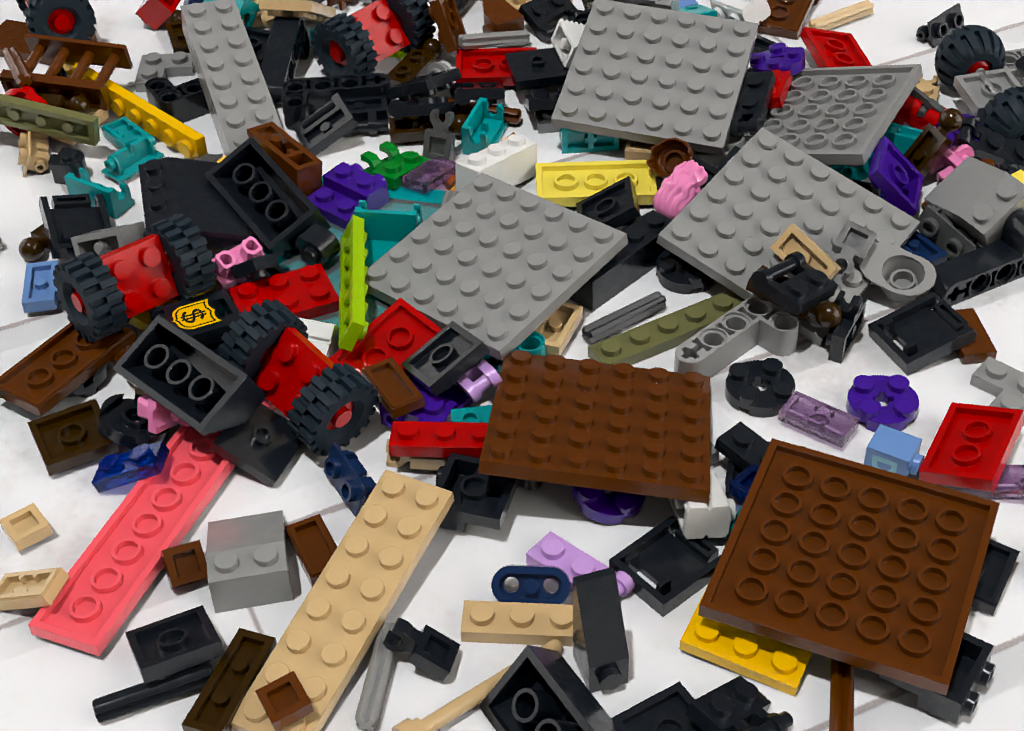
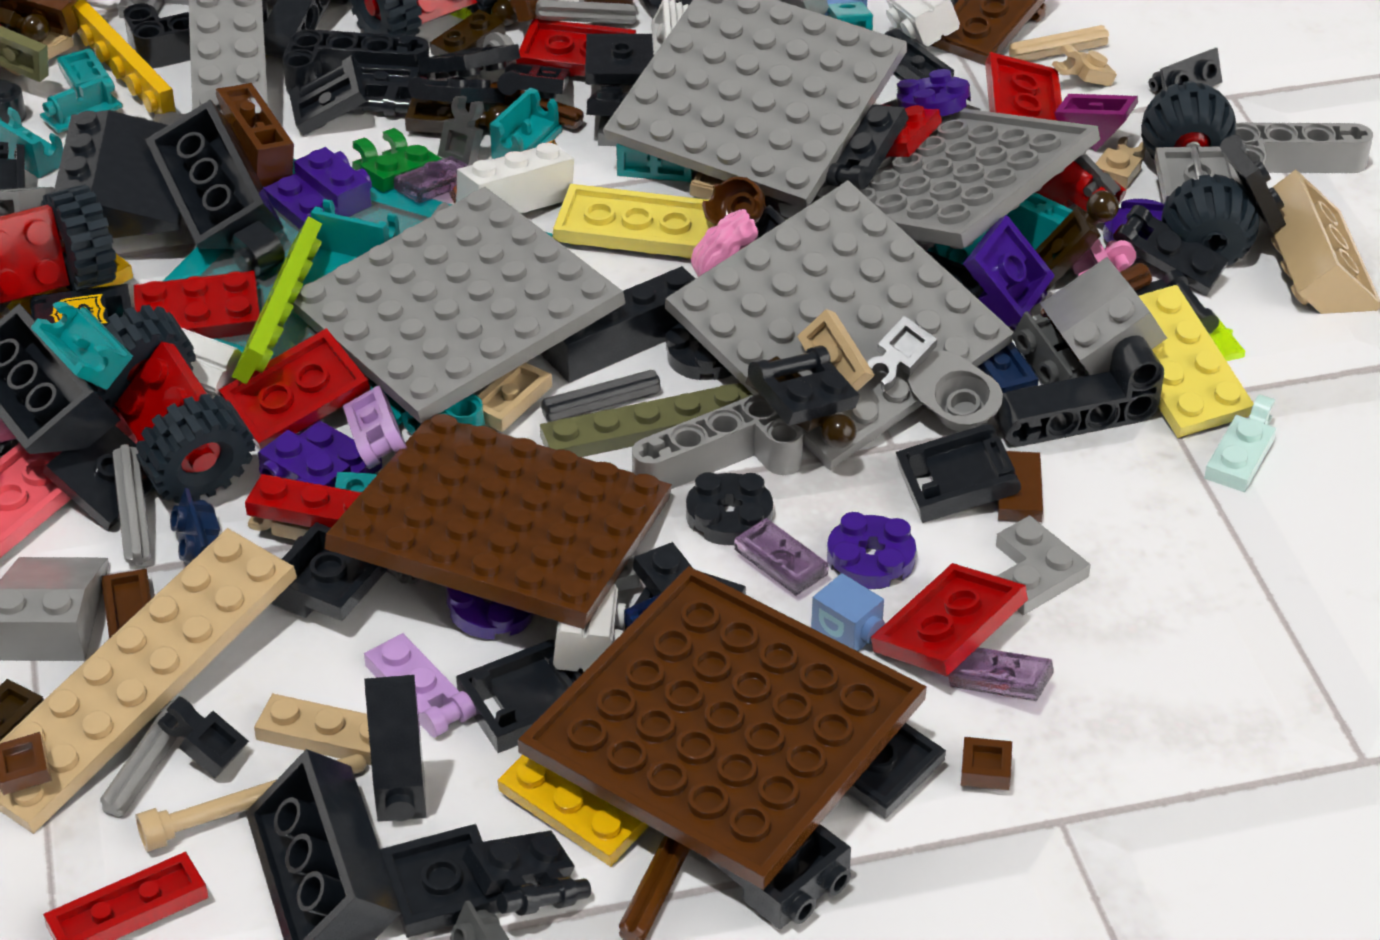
camera: 10 degrees right, 0 degrees up
bright pink hips [211,236,265,290] -> none
black plate [231,250,290,281] -> none
reddish brown tile [361,357,425,419] -> none
black plate [400,321,490,397] -> none
dark blue plate [491,564,571,604] -> none
black plate [576,176,641,229] -> none
black plate [826,290,867,364] -> none
none -> teal hinge [31,302,133,390]
none -> light grey axle [112,444,151,566]
none -> tan plate [1052,44,1117,87]
none -> magenta slope [1055,94,1138,152]

